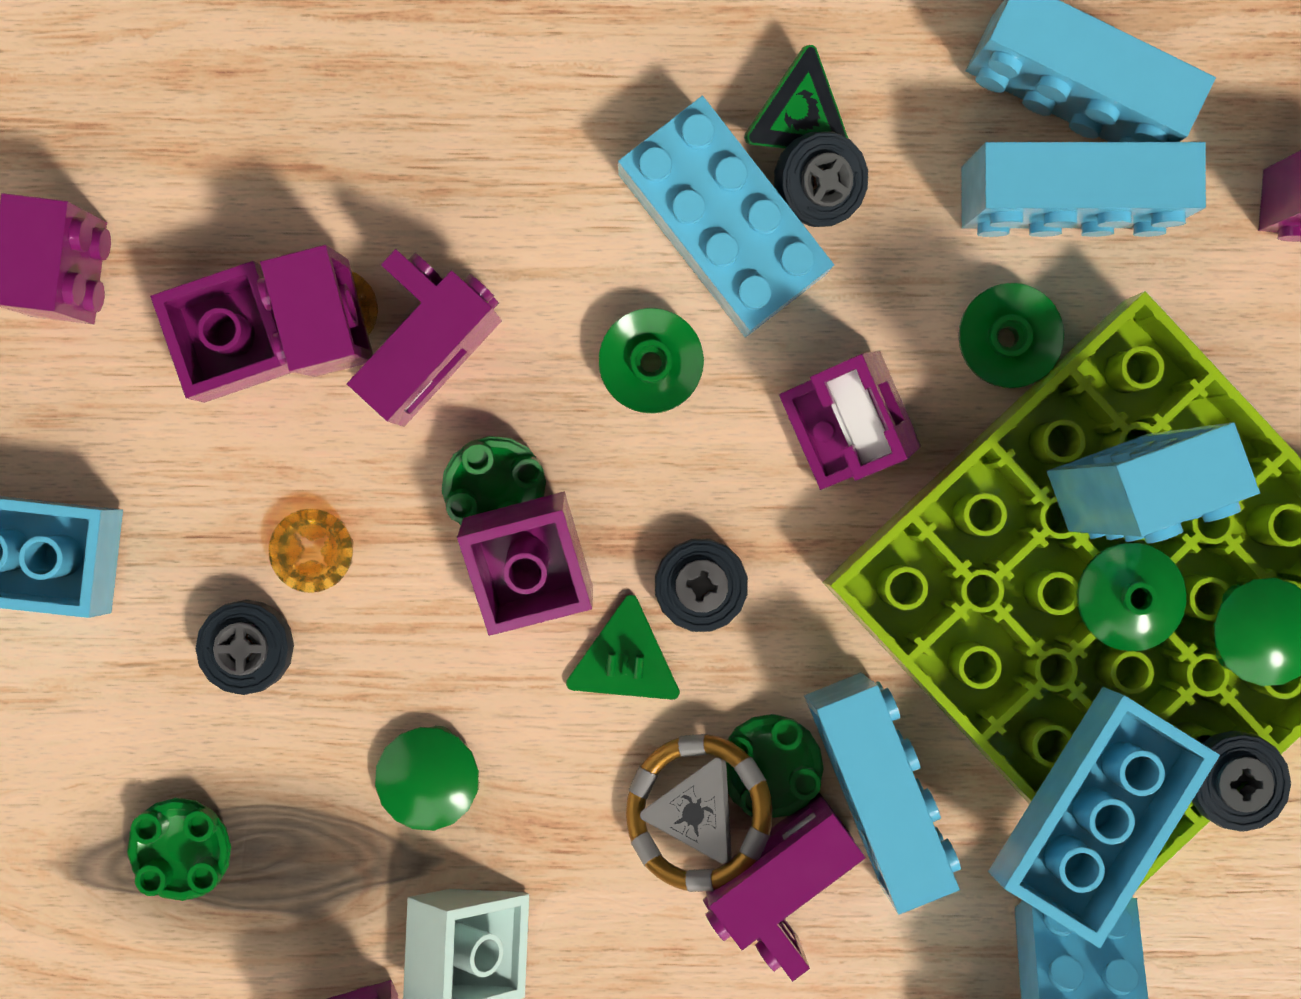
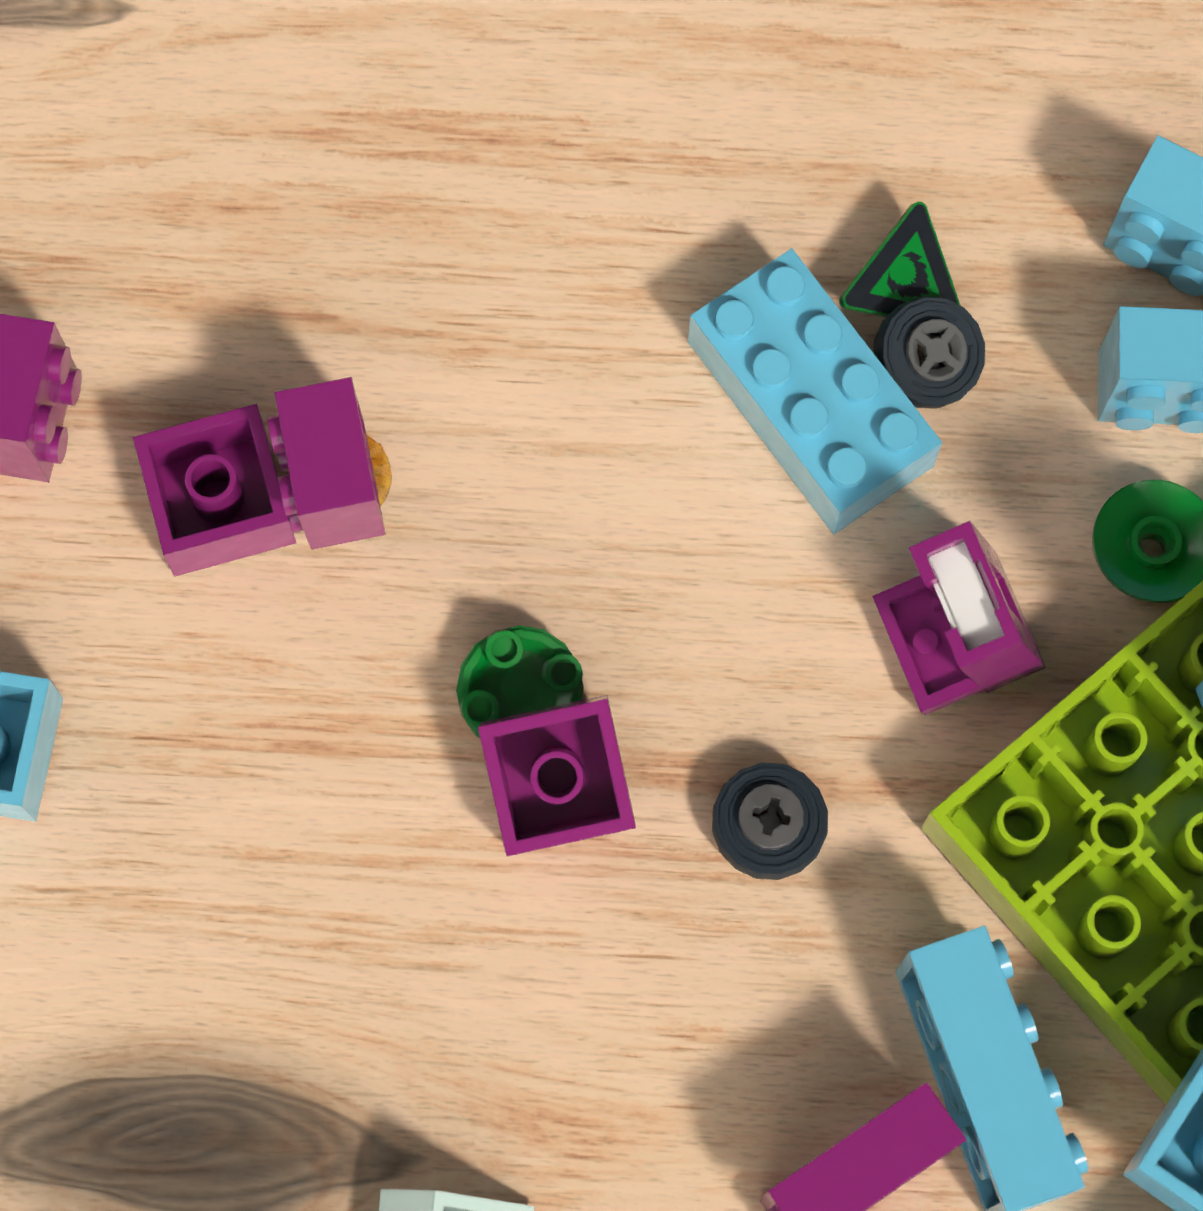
camera: 10 degrees right, 15 degrees down
green dish [127,797,232,901] -> none
black wheel [195,599,294,695] -> none
clear yellow gear [269,509,354,593] -> none
magenta brick [347,249,502,427] -> none
green dish [375,726,480,831] -> none
green piece [566,595,680,700] -> none
green dish [599,308,704,414] -> none
piece [626,734,772,892] -> none
green dish [726,714,824,818] -> none

